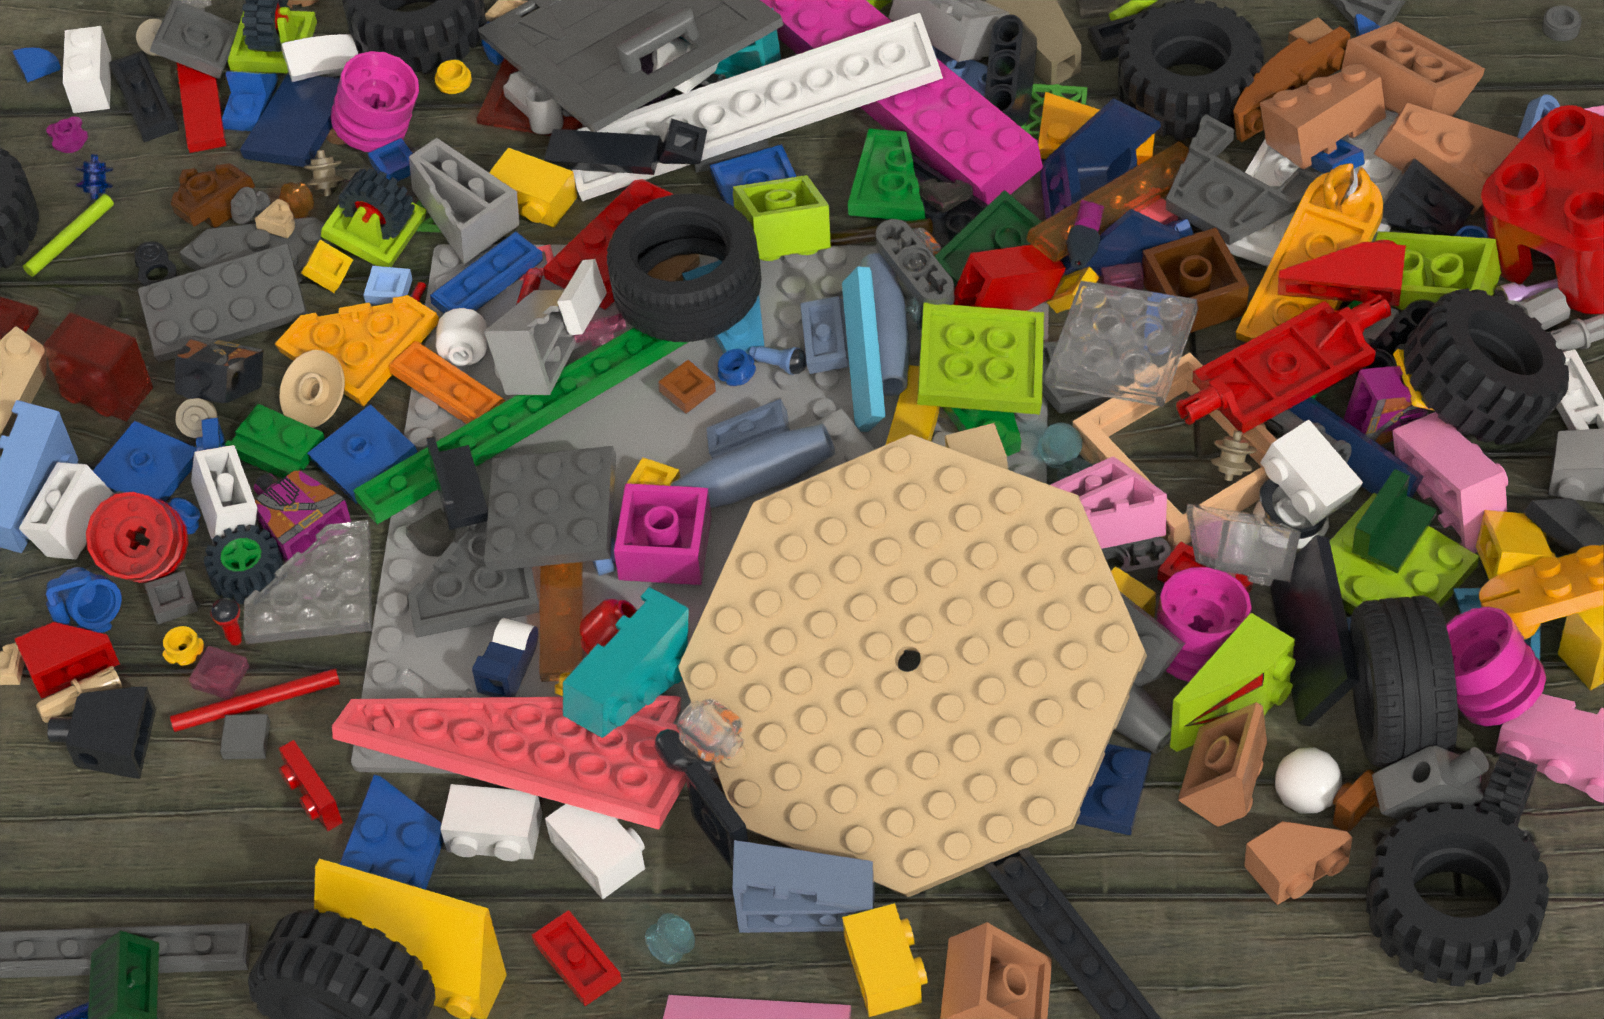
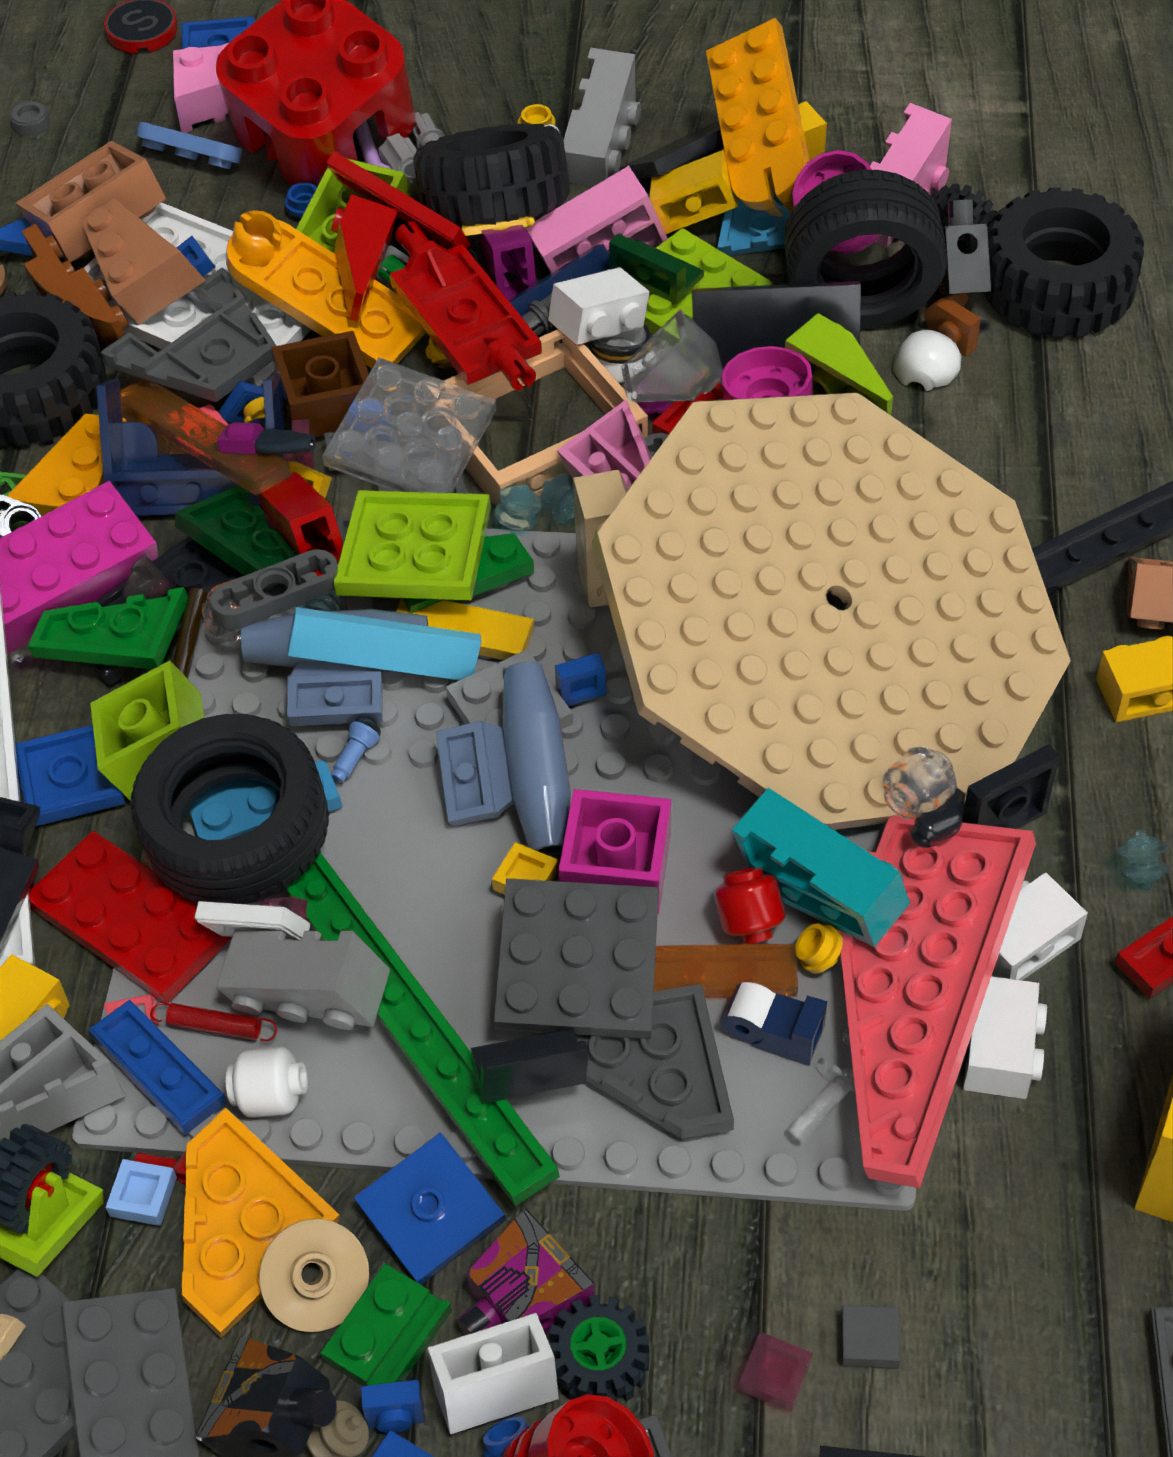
camera: 90 degrees left, 0 degrees up
yellow plate [163,626,204,666] -> none
red bar [170,668,340,732] -> none
piece [210,597,242,646] -> none
clear plate [243,520,372,644] -> none
red plate [279,740,343,831] -> none
yellow plate [301,240,353,293] -> none
blue wing [340,775,444,890] -> none
orange tile [389,341,505,424] -> none
clear smoke tile [406,508,456,557] -> none
dark orange plate [658,360,716,414] -> none
blue plate [718,349,756,386] -> none
sand blue wedge [732,840,875,933] -> none
nougat slope [1178,702,1267,827] -> none
dark tan wheel [1210,430,1256,481] -> none
nougat slope [1244,821,1352,905] -> none
nougat wedge [1374,103,1521,215] -> none
black wing [1381,158,1475,236] -> none
none -> red tile [326,151,471,249]

